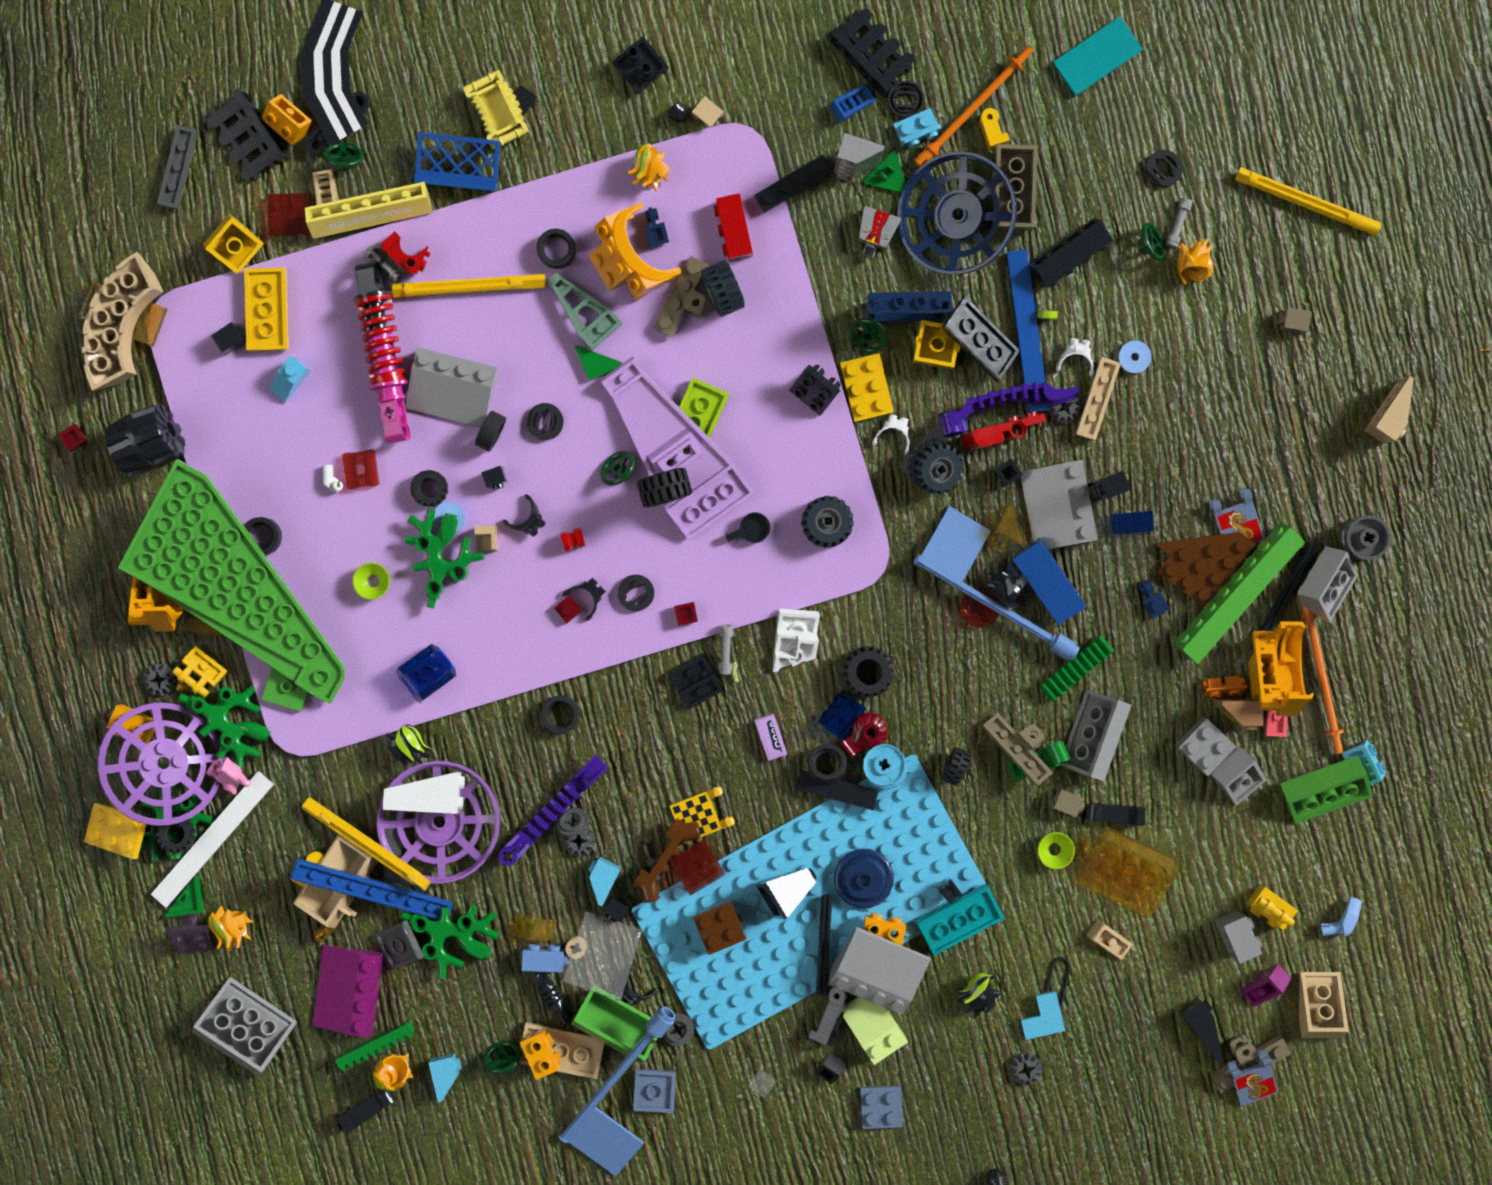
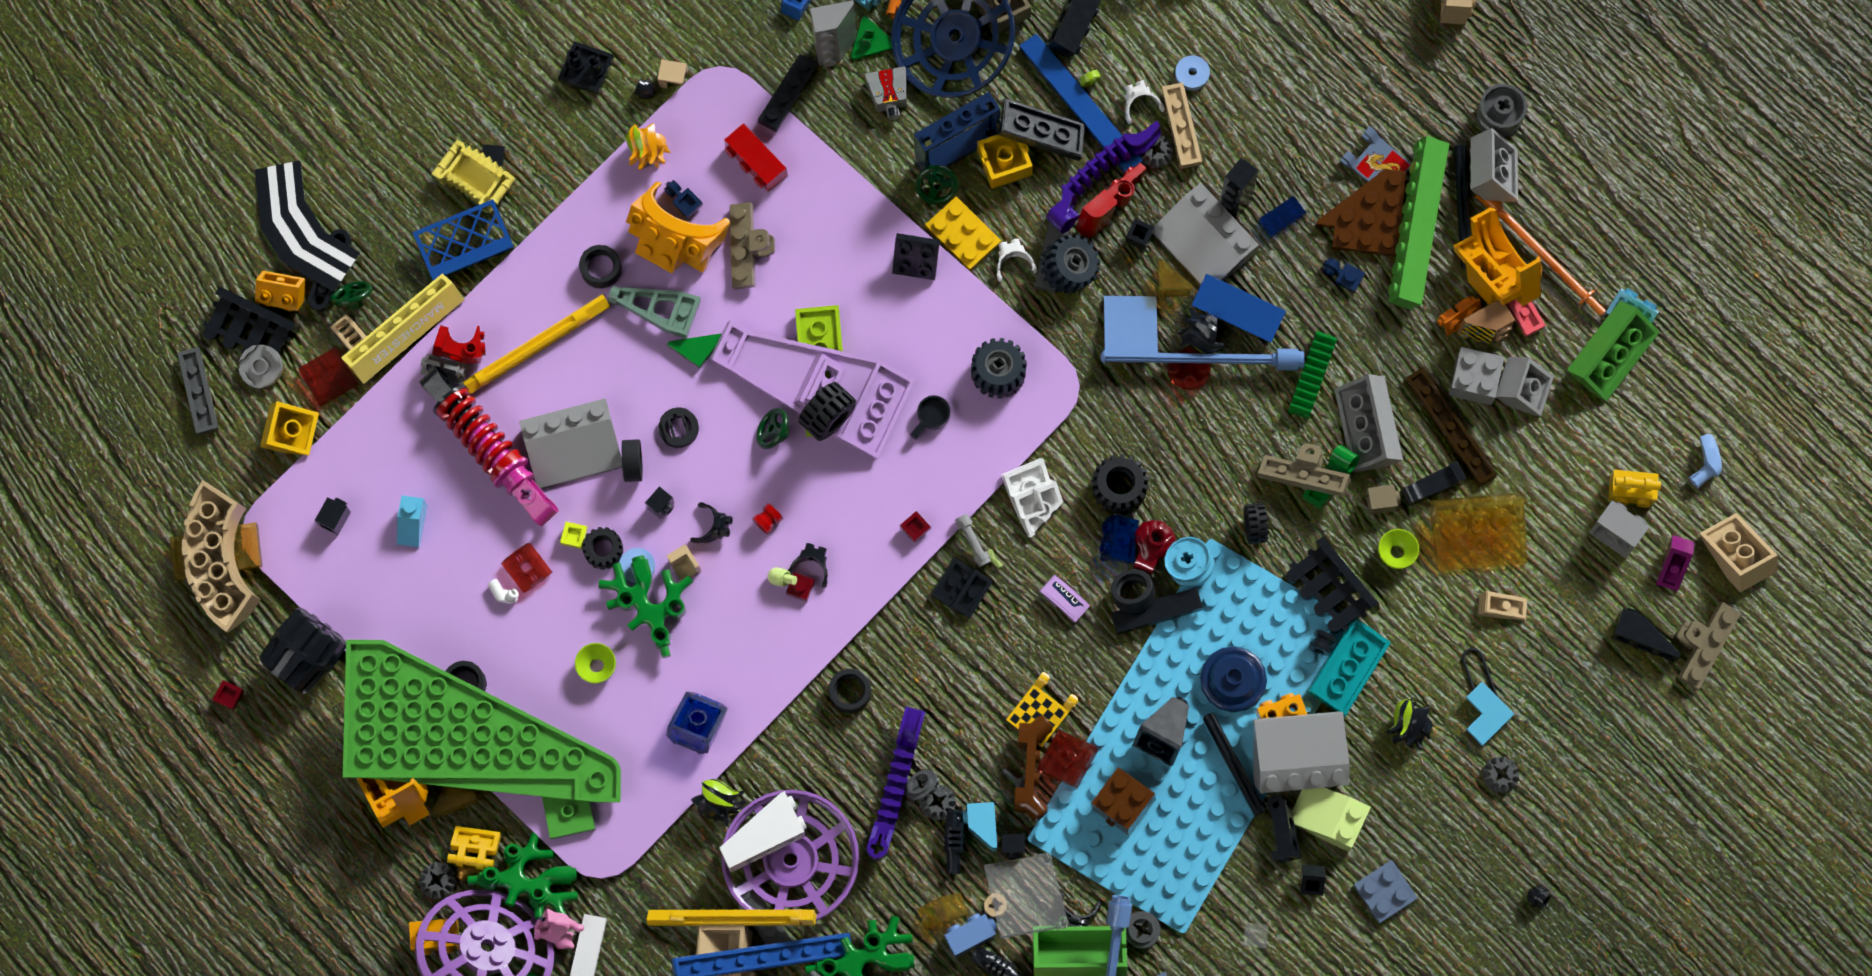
camera: 30 degrees left, 15 degrees down
yellow plate [244,267,289,351] -> none
black piece [618,574,654,611] -> none
black wheel [701,260,745,317] -> none
sand blue flag [1227,1048,1279,1107] -> none
none -> light grey tile [239,345,283,389]
none -> neon yellow plate [560,522,588,549]
none -> yellowish green cylinder [767,567,797,587]
none -> black hinge [943,810,964,874]
none -> black fence [1286,537,1380,634]
none -> dark brown tile [1404,367,1498,488]

